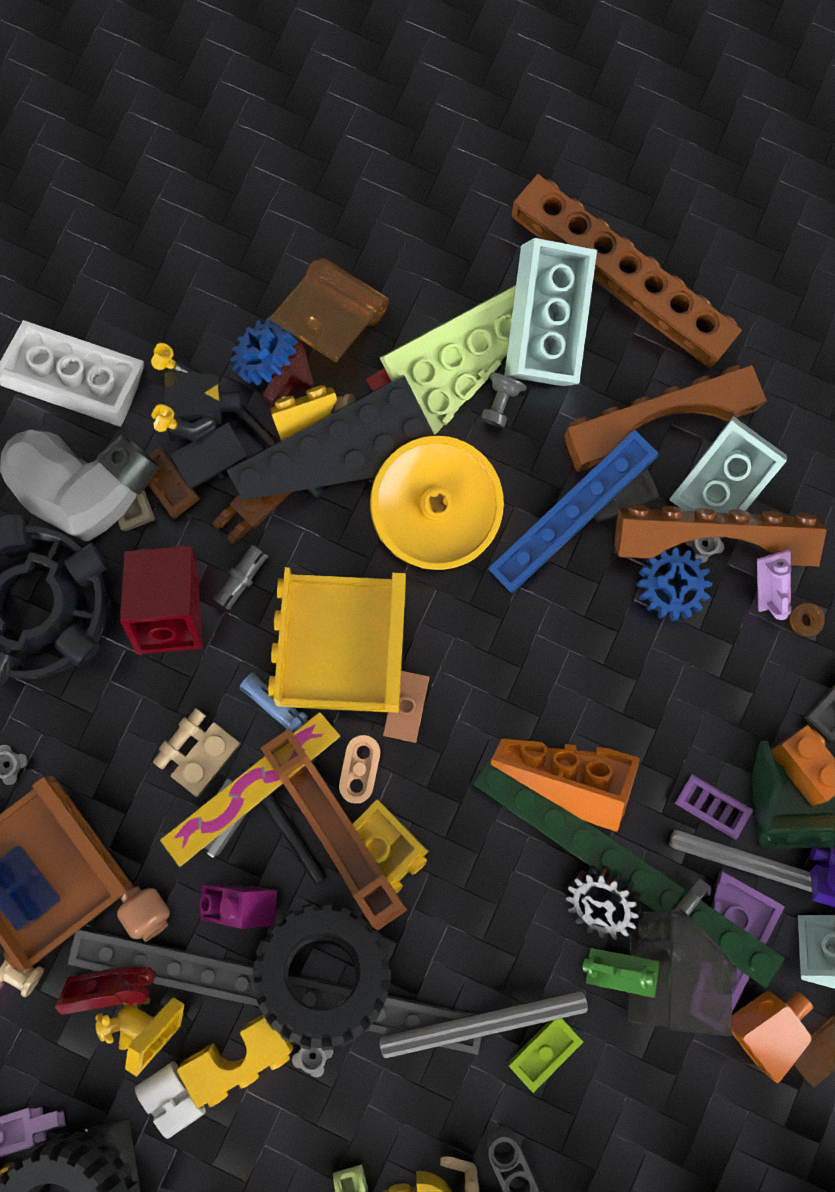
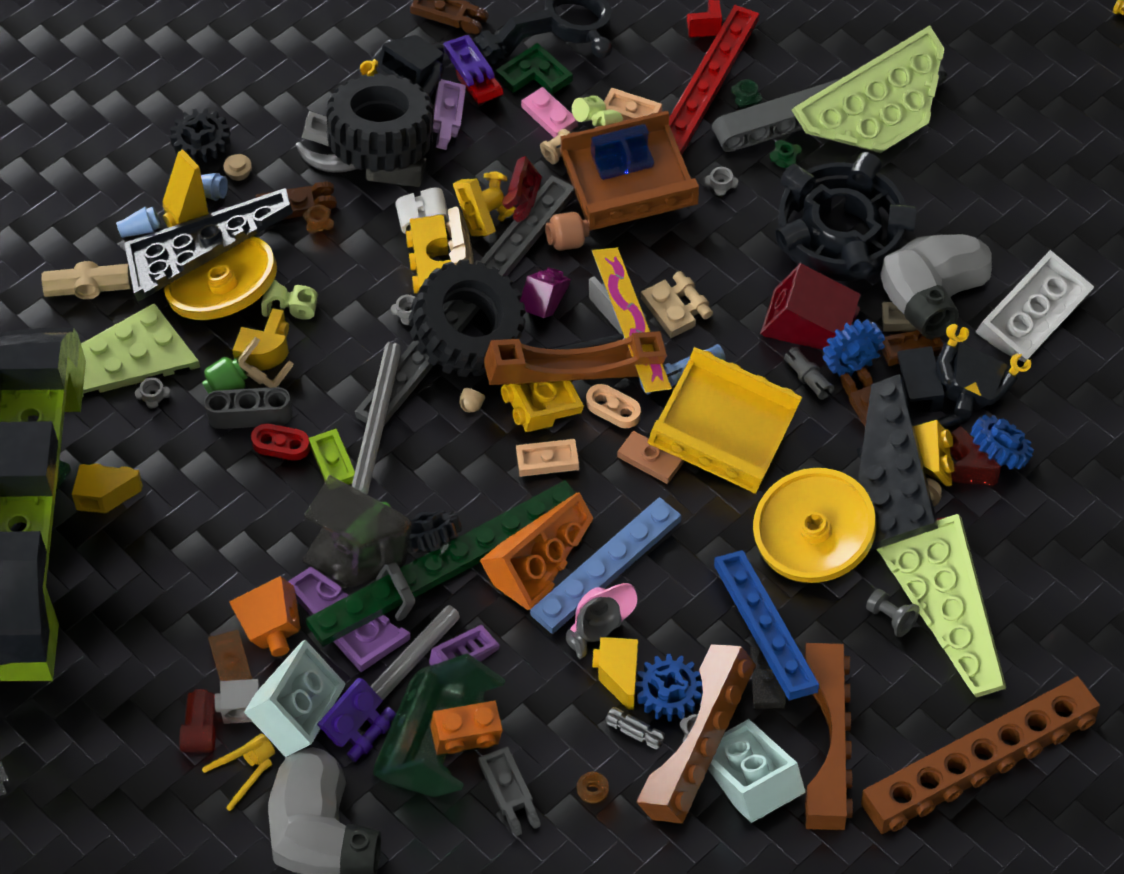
camera: 115 degrees right, 25 degrees down
clear orange door [271,258,389,363] -> none
light aqua brick [505,238,597,386] -> none
lavender hinge [757,550,791,620] -> none
none -> red plate [251,423,310,461]
none -> tan hinge [446,206,474,265]
none -> tan hinge [459,388,485,413]
none -> light nougat plate [516,439,579,477]
none -> medium blue plate [530,497,681,634]
none -> dark grey hair [566,583,637,659]
none -> yellow slope [592,637,638,710]
none -> dark grey axle [606,707,665,749]
none -> blue gear [822,319,885,376]

